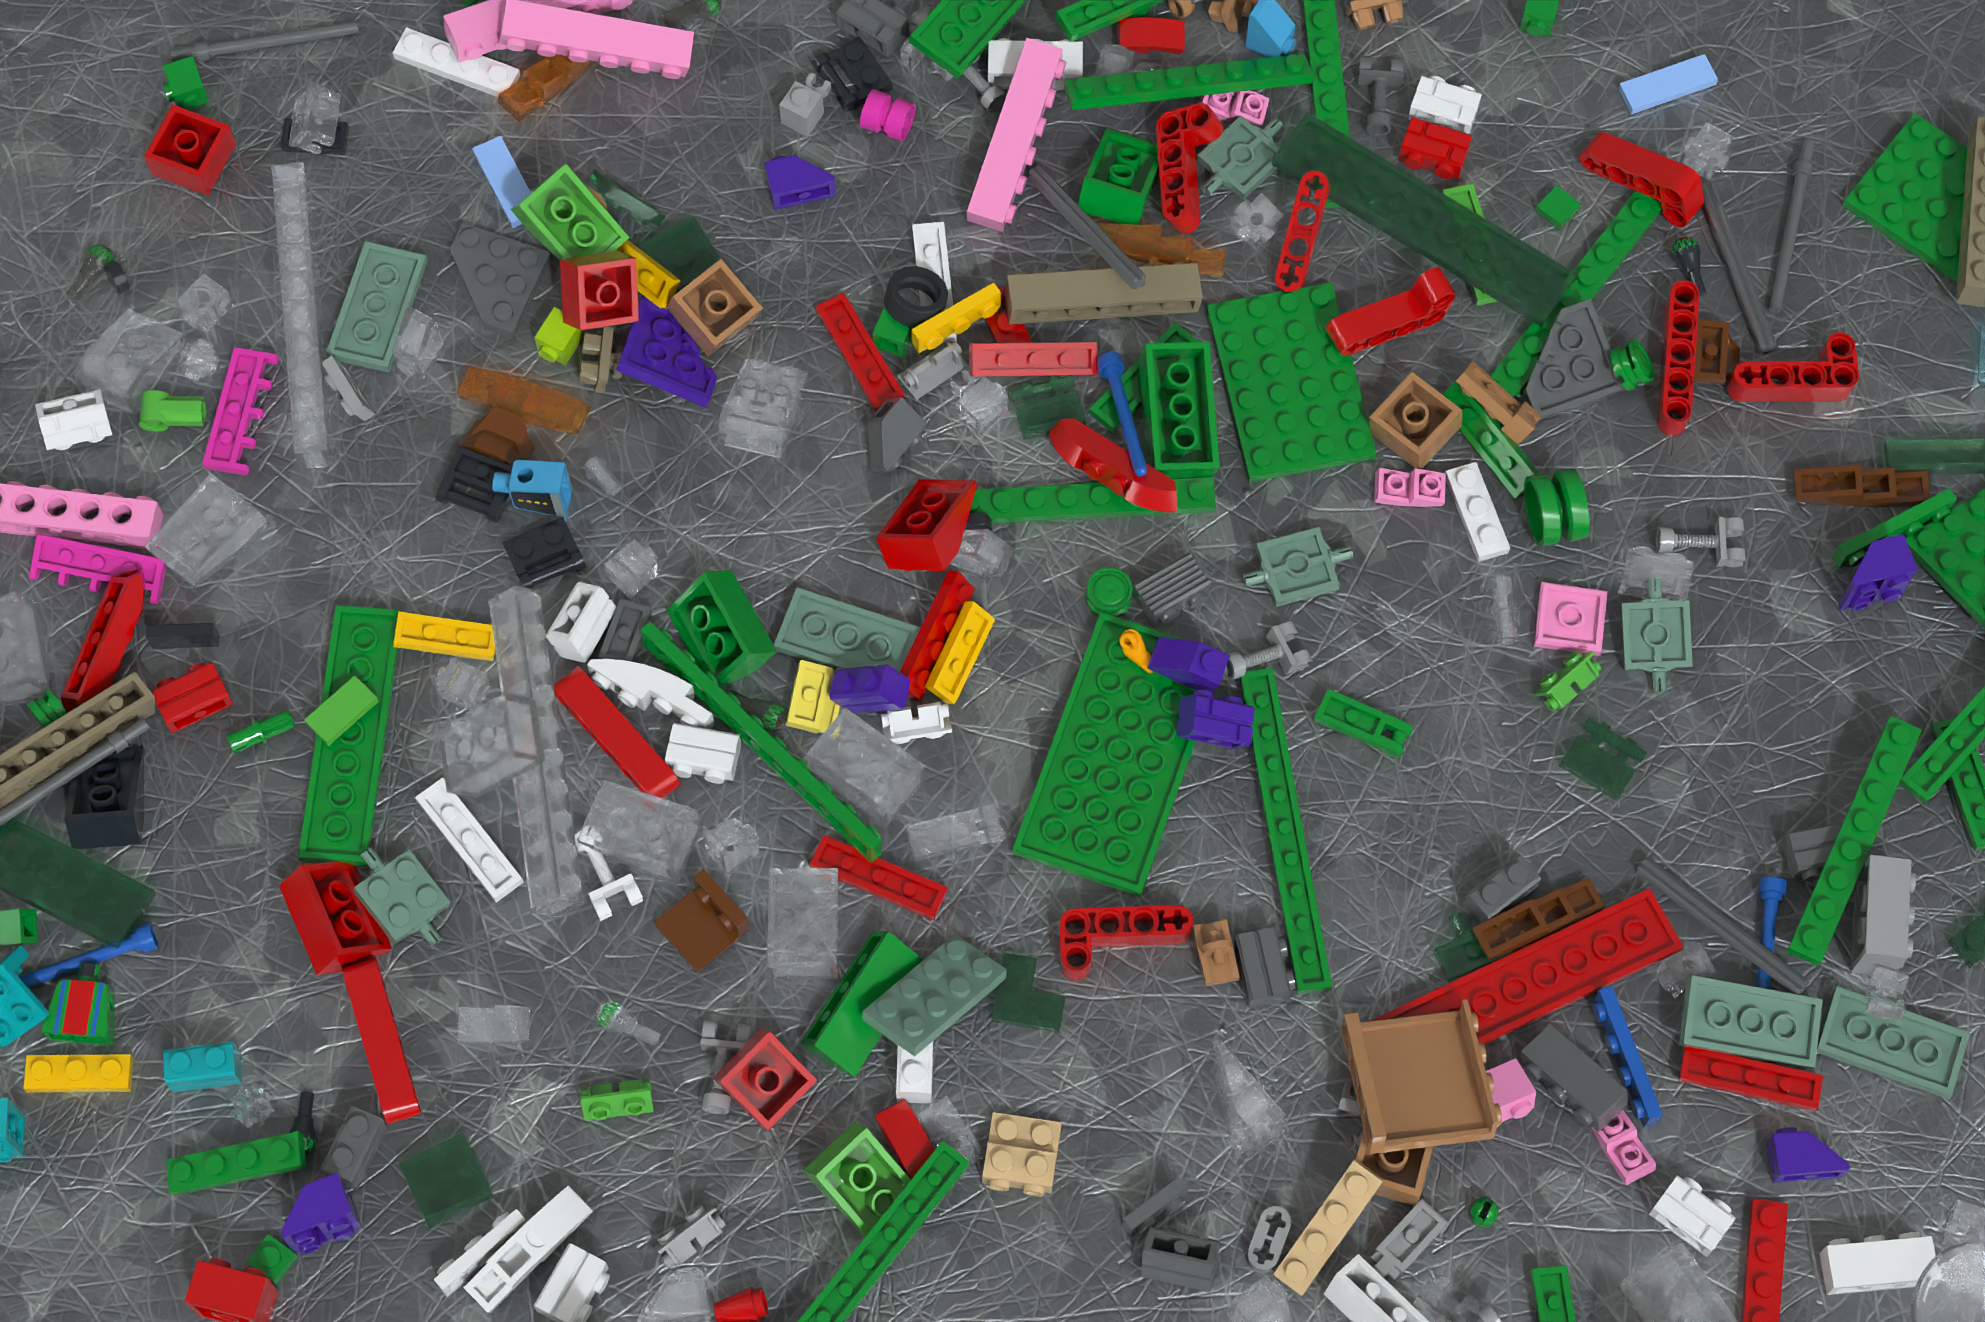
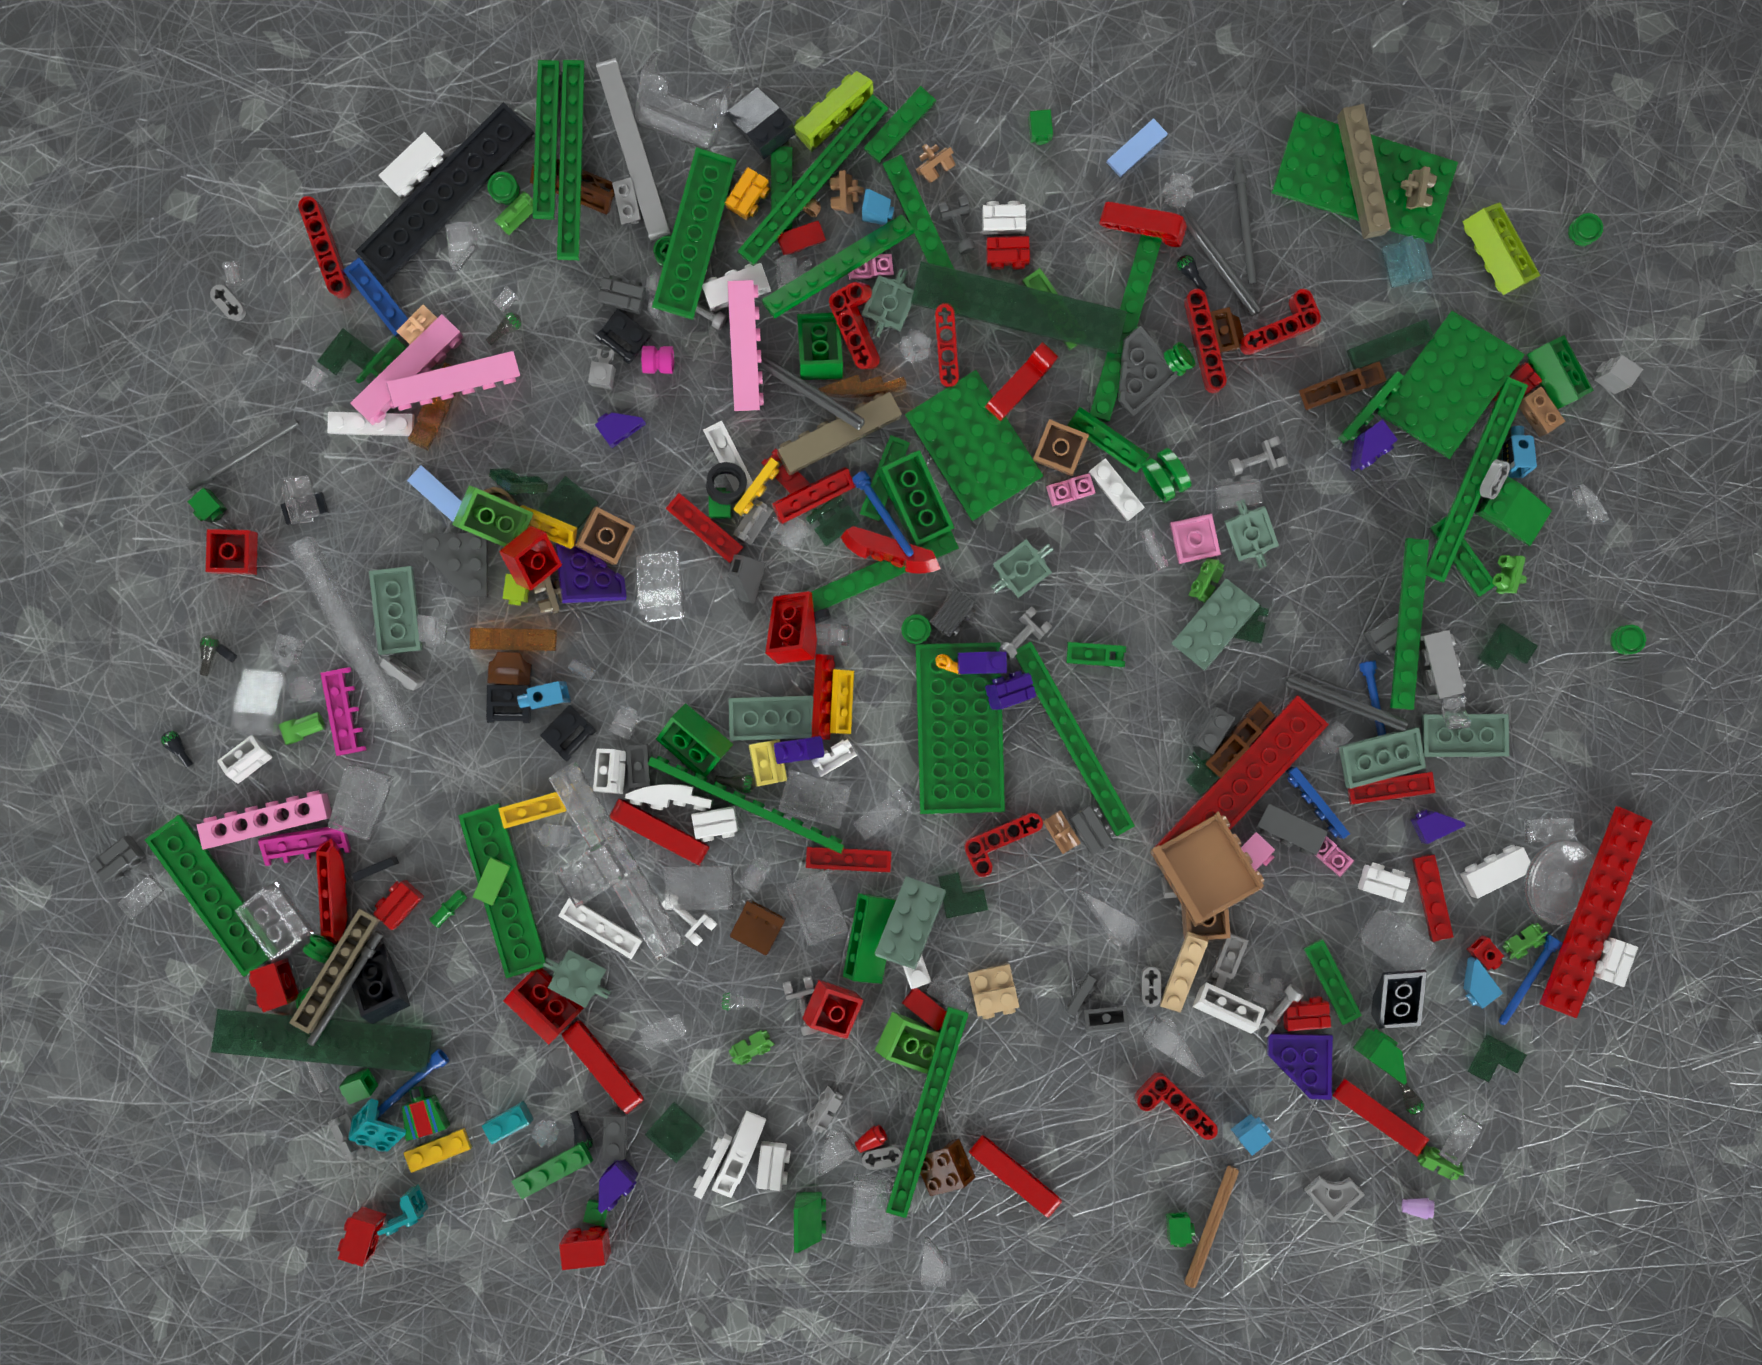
camera: 25 degrees left, 20 degrees up
medium nougat plate [1456,360,1542,444] -> none
green hinge [1469,1197,1499,1227] -> none
green tile [1535,185,1581,230] -> none
none -> sand green plate [1171,578,1260,671]

